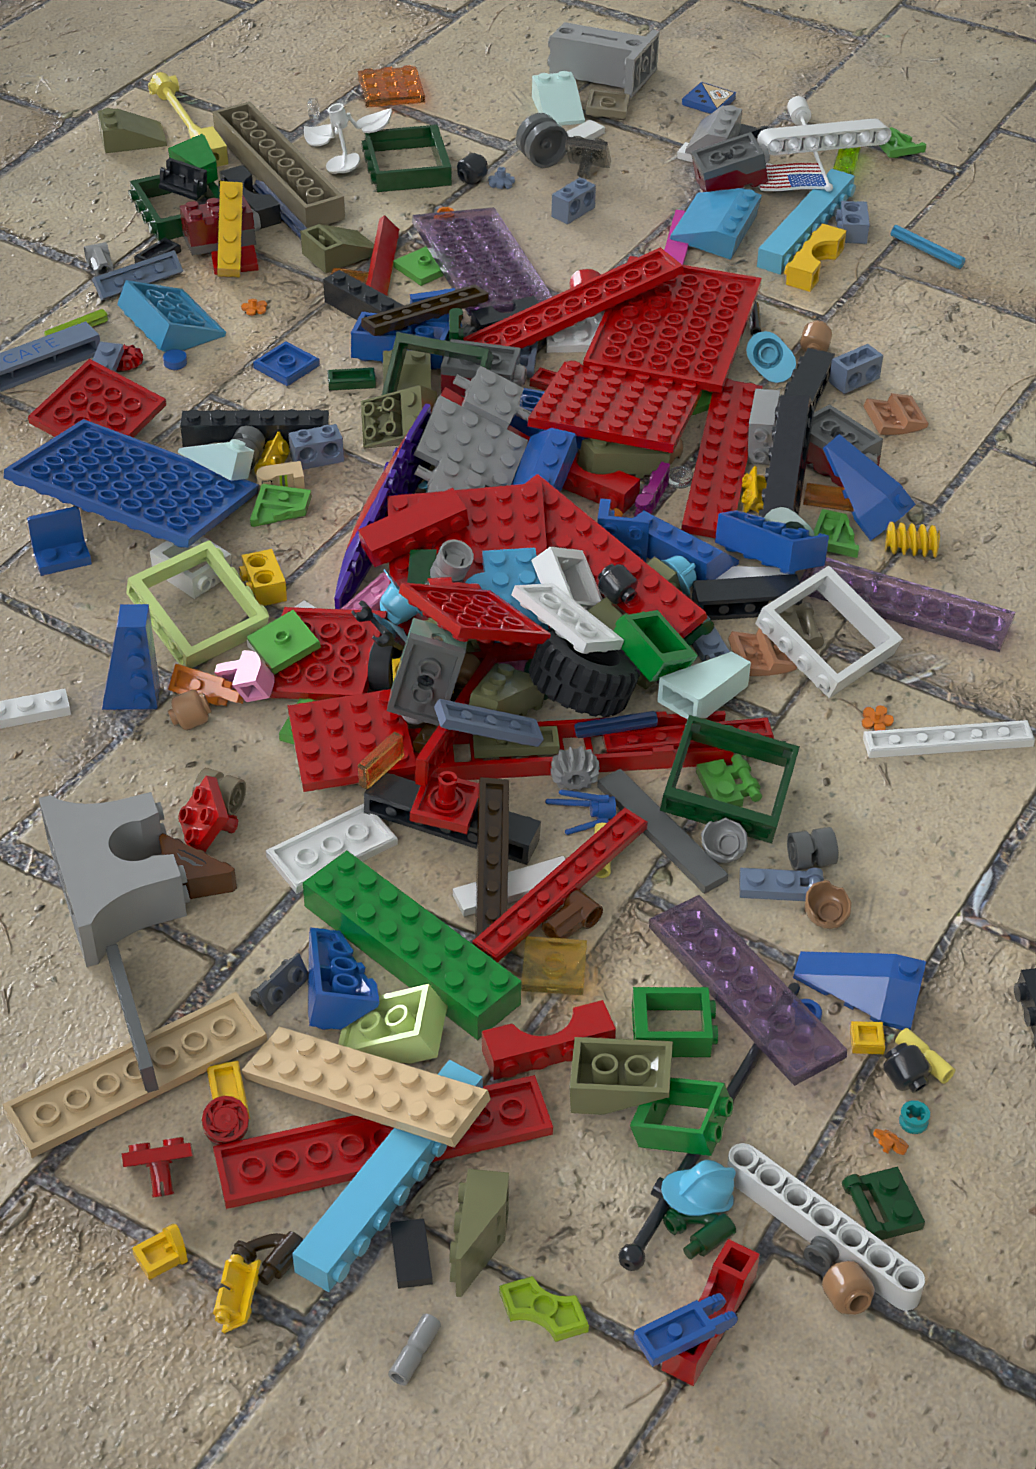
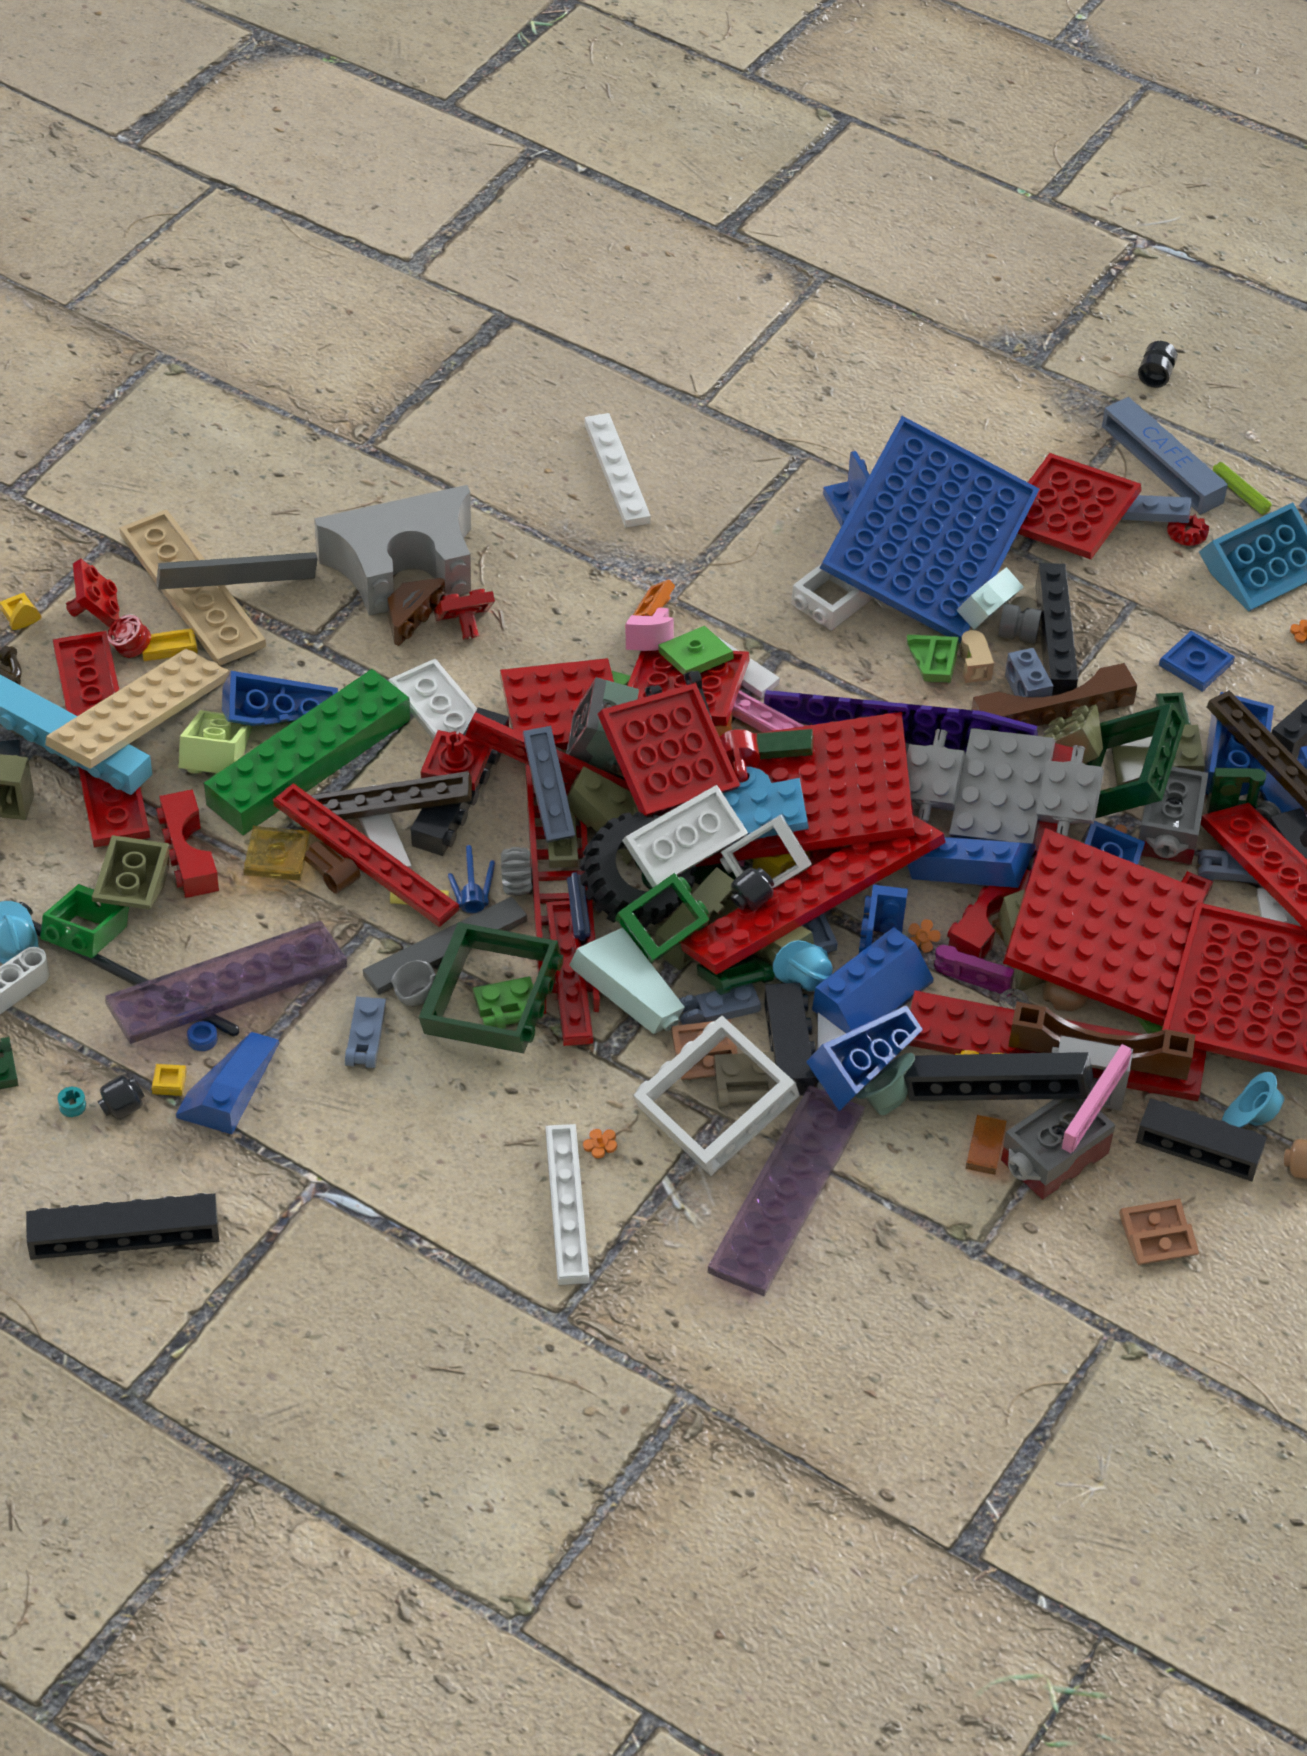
camera: 90 degrees right, 5 degrees up
blue wedge [102,604,160,710] -> none
yellowish green window [126,540,269,668] -> none
blue tile [163,349,187,370] -> none
medium nougat head [168,689,212,730] -> none
dark tan wheel [192,768,246,815] -> none
yellow brick [239,549,287,606] -> none
dark grey hinge [249,953,308,1017] -> none
yellow hinge [254,432,290,474] -> none
clear orange tile [357,732,404,790] -> none
red brick [358,488,469,567] -> none
medium azure piece [380,569,424,625] -> none
light grey wheel [430,540,473,582] -> none
green window [631,987,718,1057] -> none
dark grey wheel [787,827,839,871] -> none
medium nougat hair [805,880,852,929] -> none
bright green wing [814,509,859,558] -> none
blue wedge [823,434,916,541] -> none
sand blue brick [829,344,883,394] -> none
orange plant [873,1129,909,1155] -> none
yellow piece [885,522,940,558] -> none
light yellow piece [895,1028,955,1084] -> none
none -> reddish brown arch [971,663,1138,726]
none -> reddish brown arch [1008,1001,1196,1080]
none -> bright pink tile [1061,1044,1132,1153]

